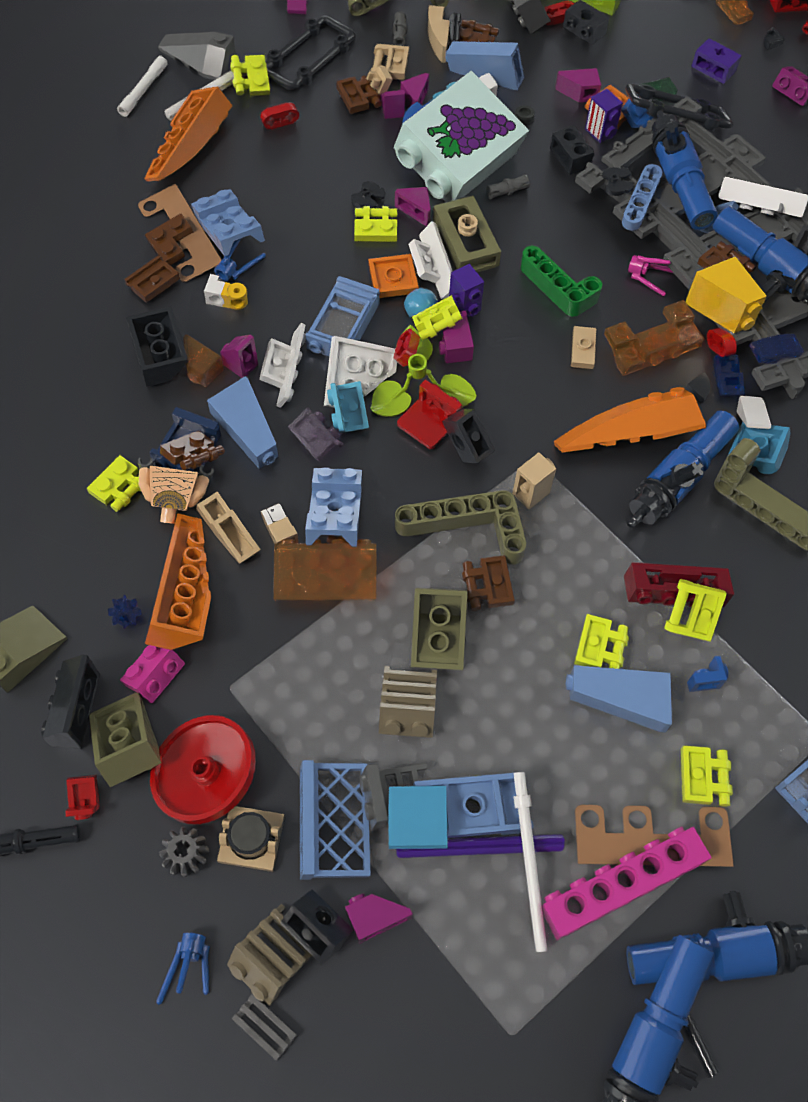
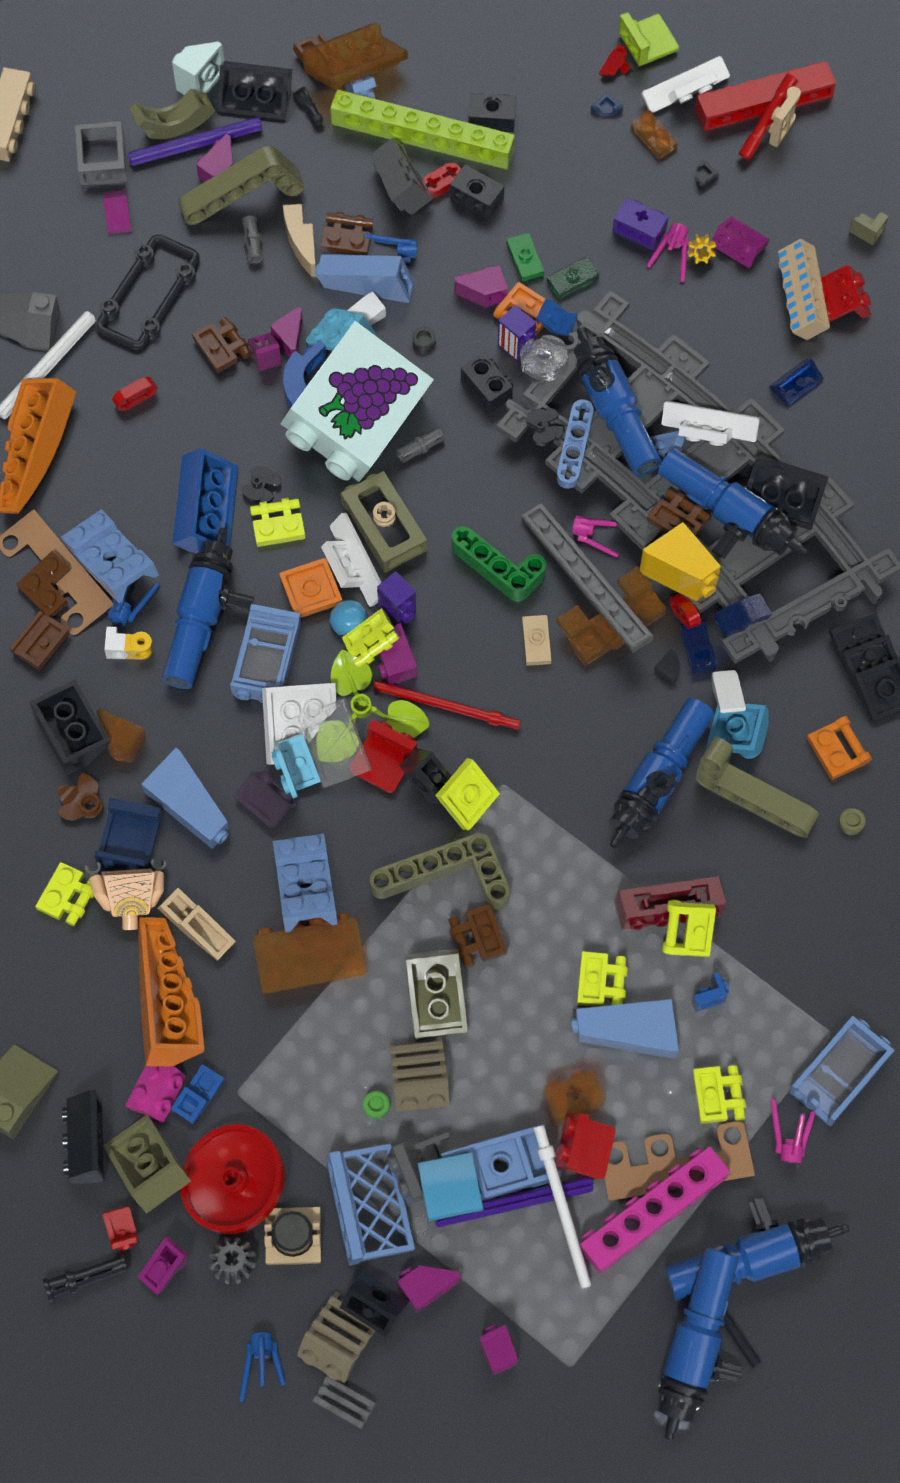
camera: 10 degrees left, 5 degrees up
clear blue gear [108,595,142,629] -> none
reddish brown plate [160,430,225,470] -> none
magenta slope [220,335,259,378] -> none
neon yellow plate [230,55,270,96] -> none
white bracket [259,323,306,408] -> none
tan leg [261,503,299,553] -> none
tan tile [366,65,392,95] -> none
tan plate [370,44,409,80] -> none
red beam [393,328,420,367] -> none
magenta slope [395,187,431,226] -> none
black axle [447,13,461,50] -> none
tan brick [512,453,556,509] -> none
orange wedge [554,387,706,452] -> none
black bar [625,84,733,131] -> none
none -> reddish brown plate [57,773,103,821]
none -> magenta slope [138,1236,187,1295]
none -> blue piece [161,528,254,689]
none -> blue slope [171,1064,226,1124]
none -> blue slope [172,448,238,553]
none -> clear tile [297,698,372,788]
none -> bright green tile [363,1091,390,1119]
none -> blue plant [364,233,417,263]
none -> red bar [374,680,521,730]
none -> neon yellow plate [435,758,500,831]
none -> magenta slope [479,1324,518,1376]
none -> green plate [506,233,544,282]
none -> clear plate [520,335,569,382]
none -> dark grey tile [521,503,654,653]
none -> clear orange brick [542,1070,606,1126]
none -> red bracket [555,1113,615,1179]
none -> dark pink plant [647,223,690,282]
none -> yellow gear [687,234,716,264]
none -> dark pink plant [771,1098,815,1163]

